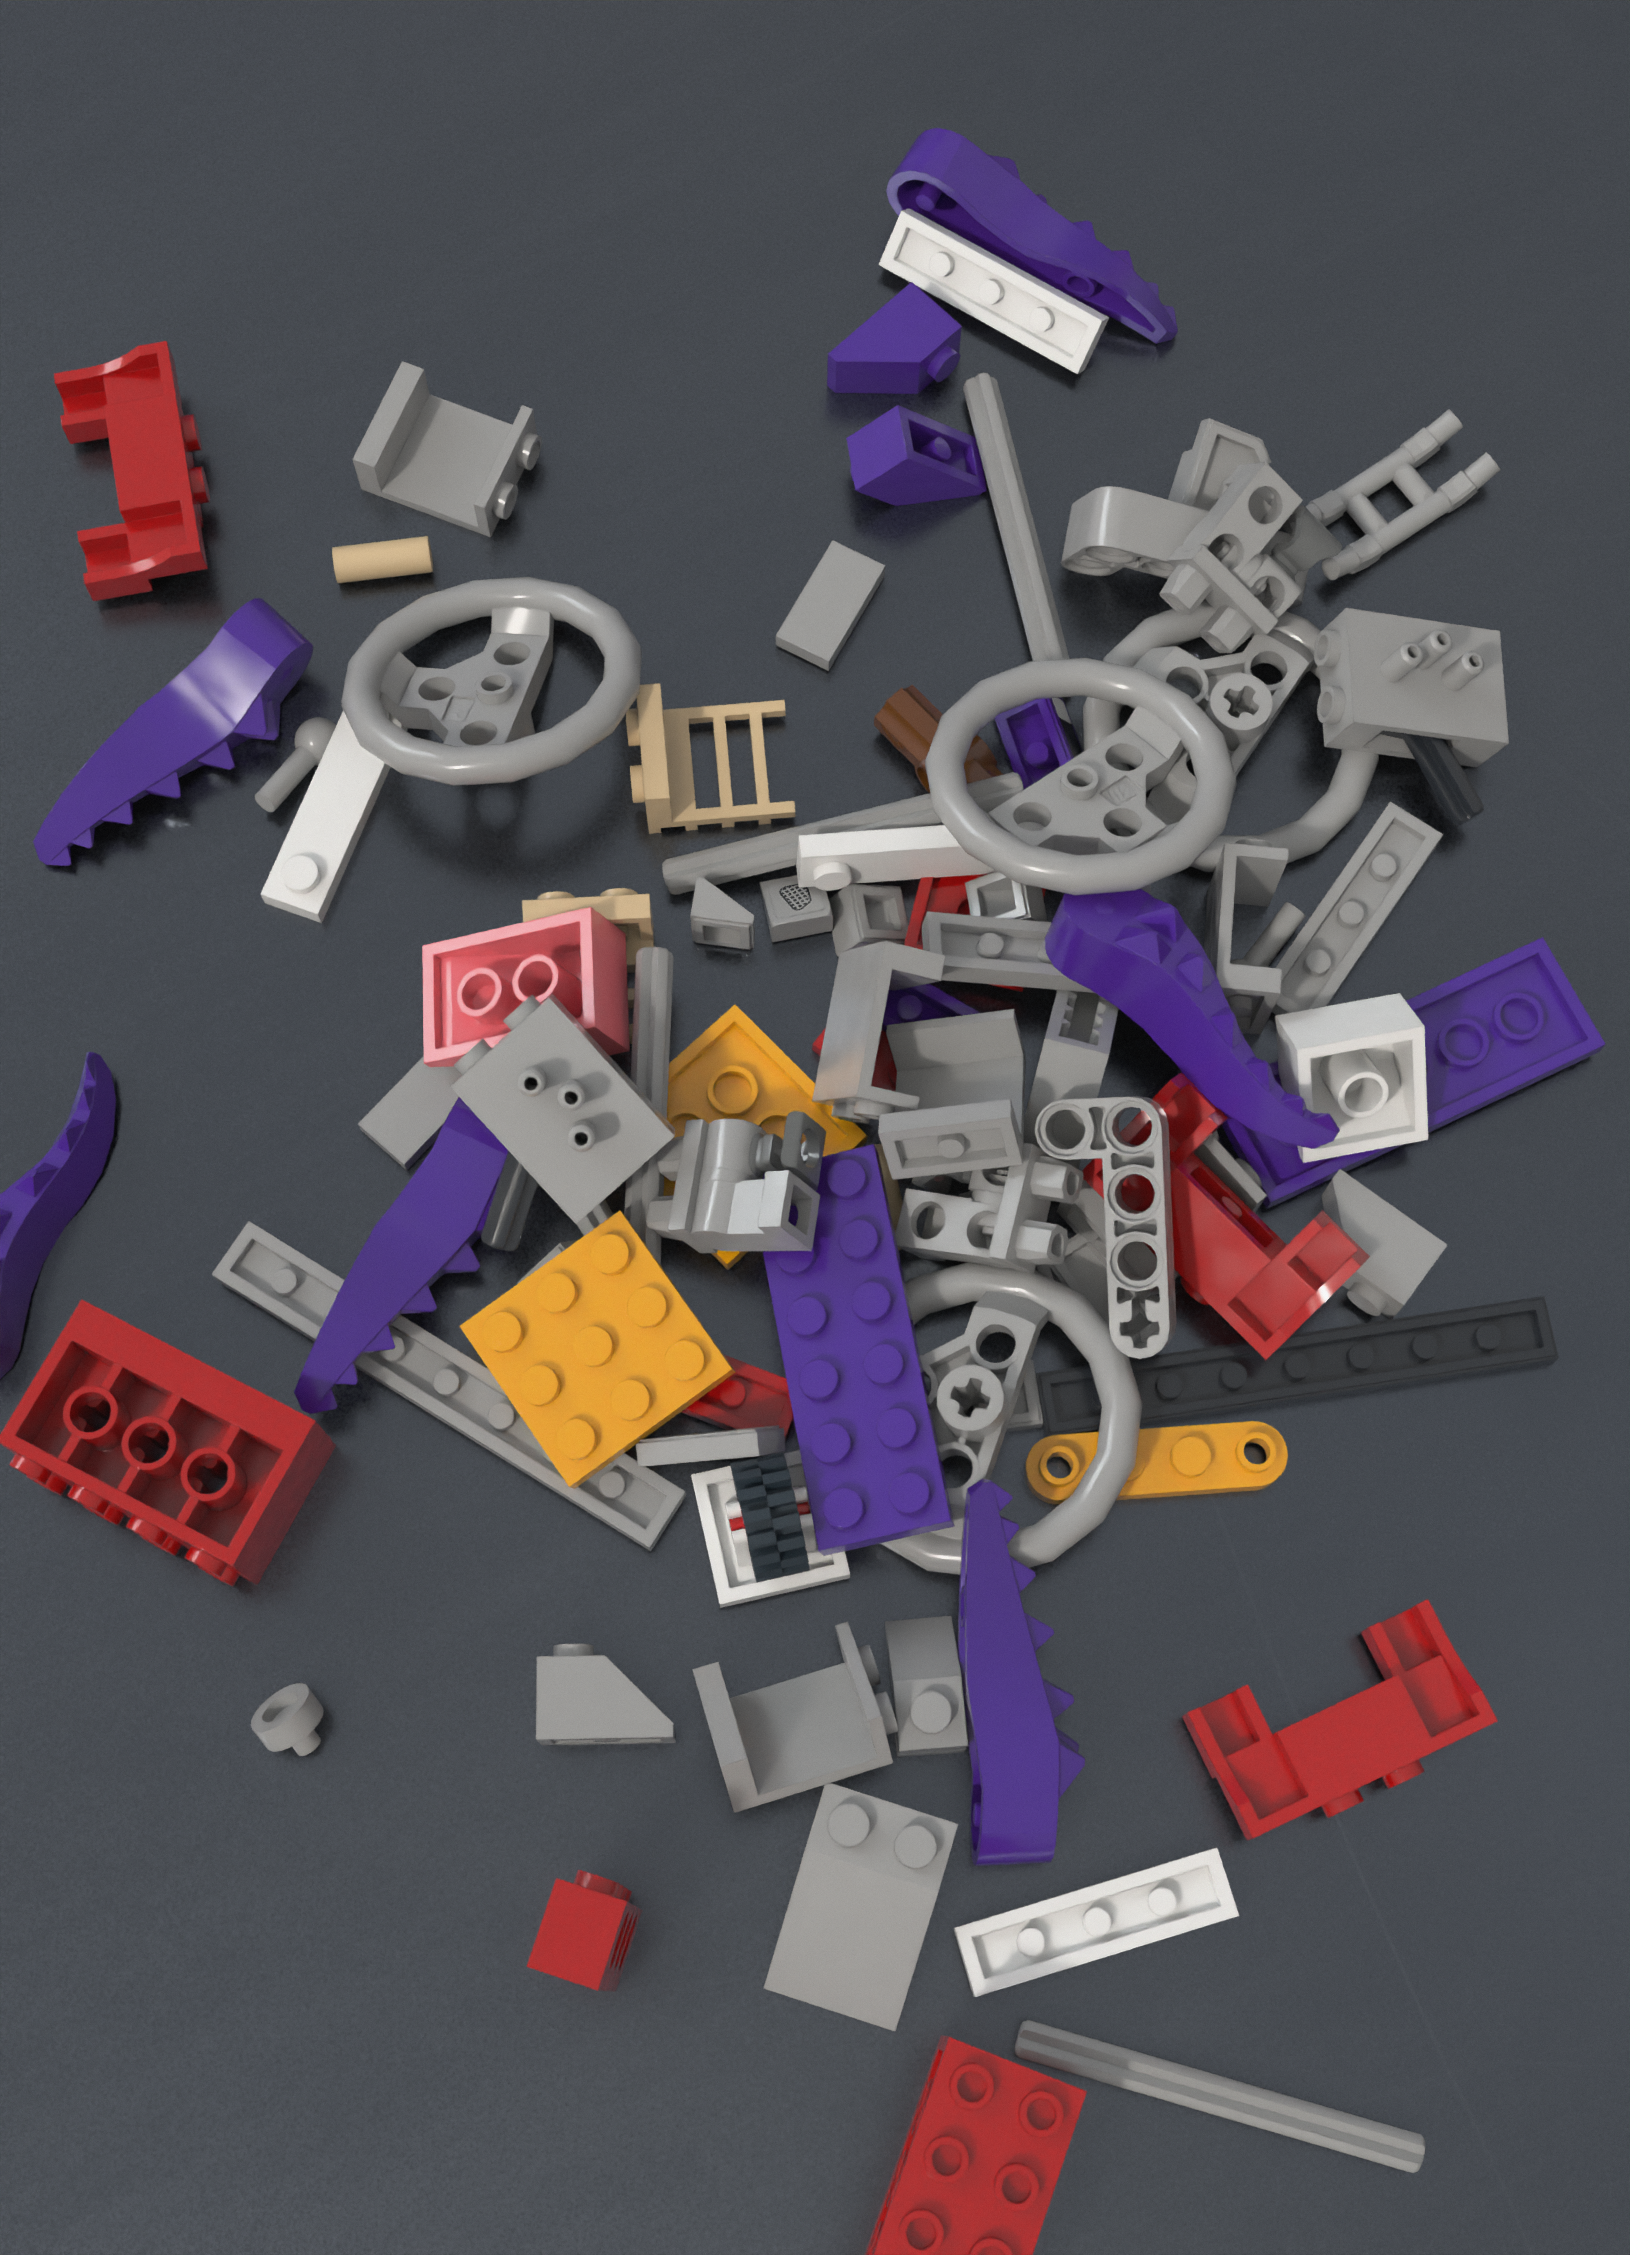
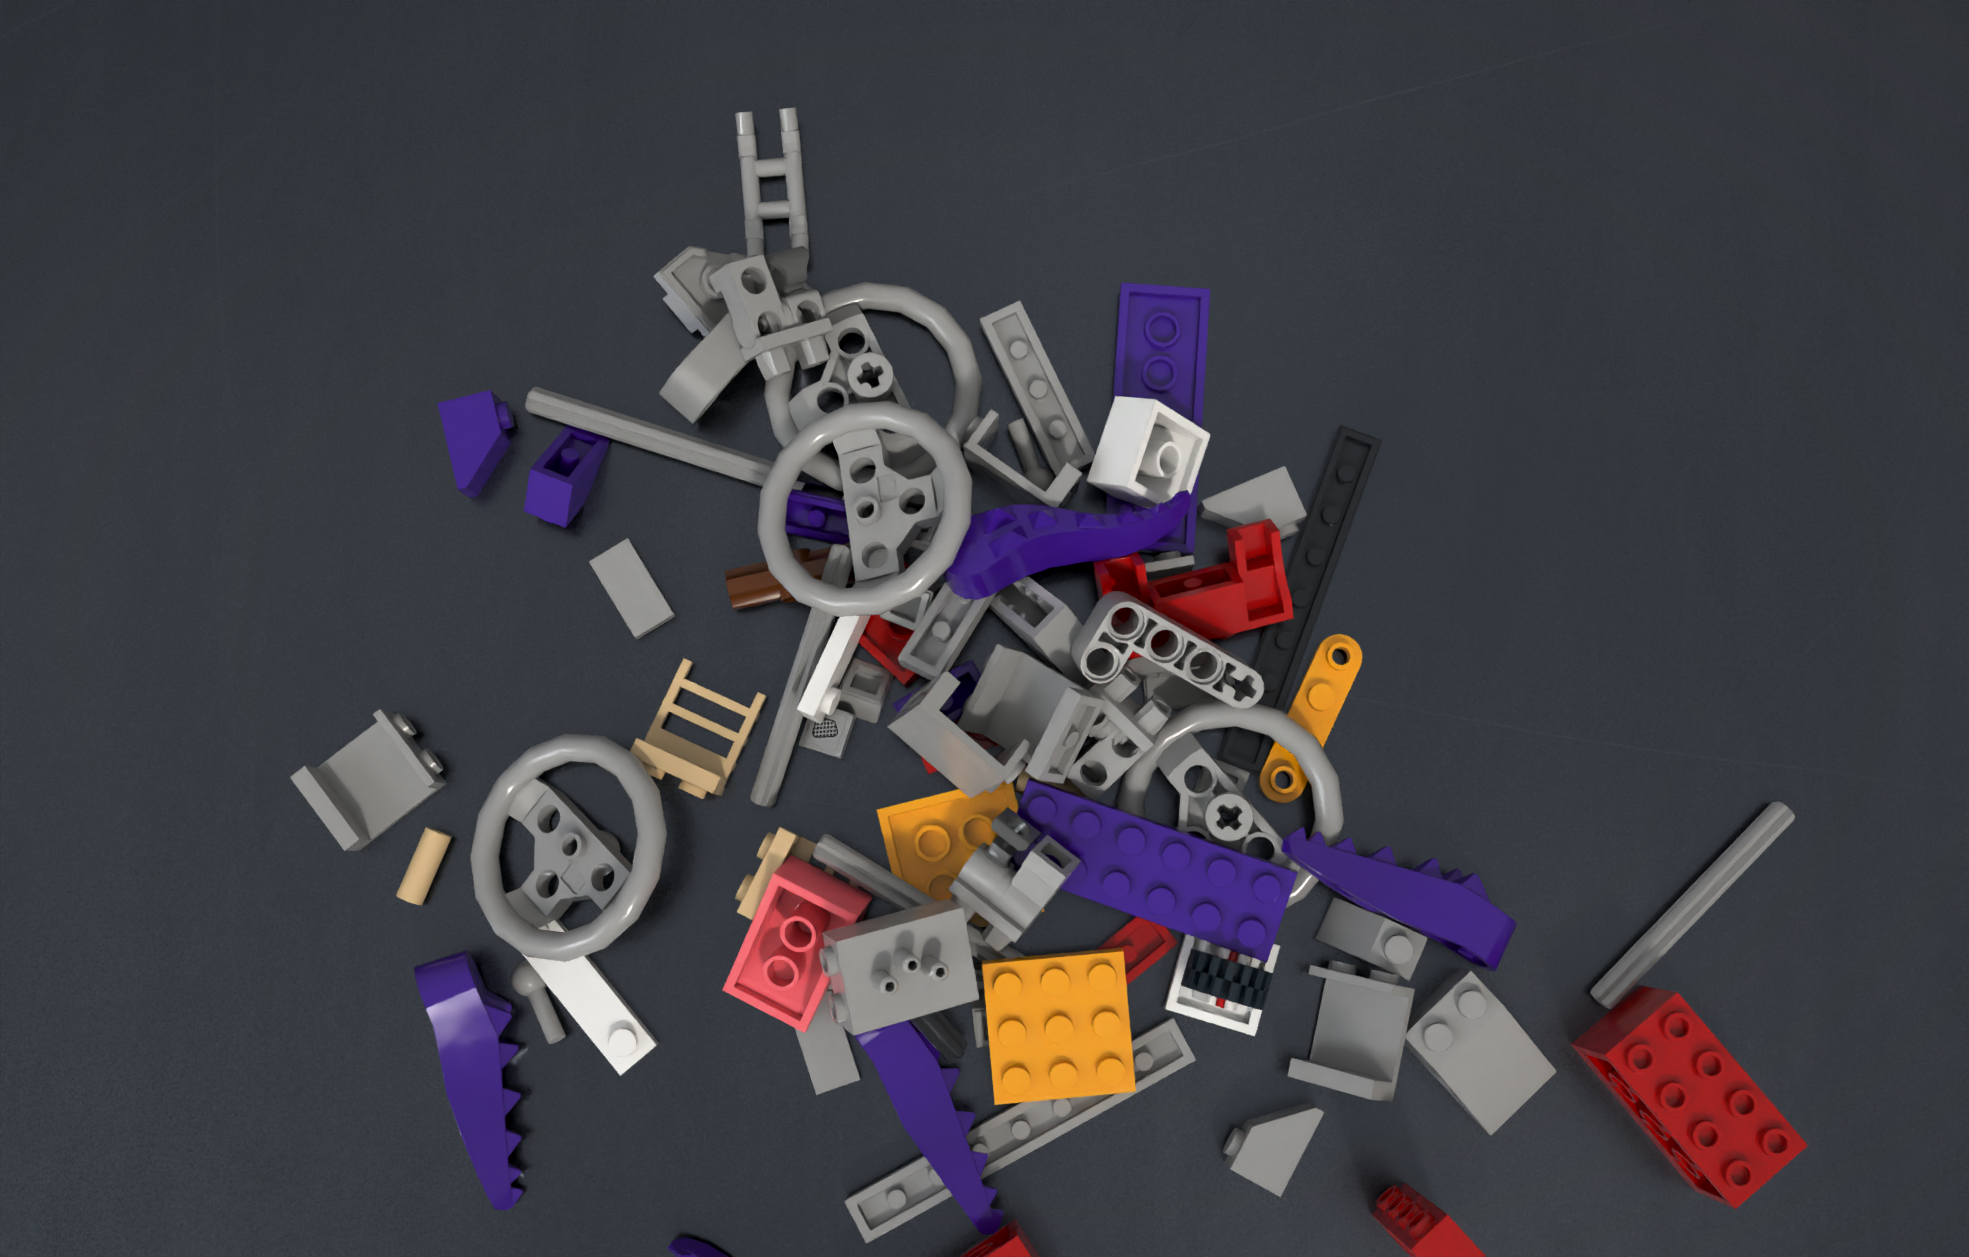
camera: 60 degrees left, 10 degrees up
red bracket [54,341,210,601] -> none
light grey tile [636,1425,786,1467] -> none
light grey slope [690,877,755,950] -> none
white plate [879,208,1109,374] -> none
dark purple animal [886,128,1178,344] -> none
white plate [953,1848,1239,1997] -> none
red bracket [1182,1599,1498,1841] -> none
light grey piece [1314,608,1509,825] -> none

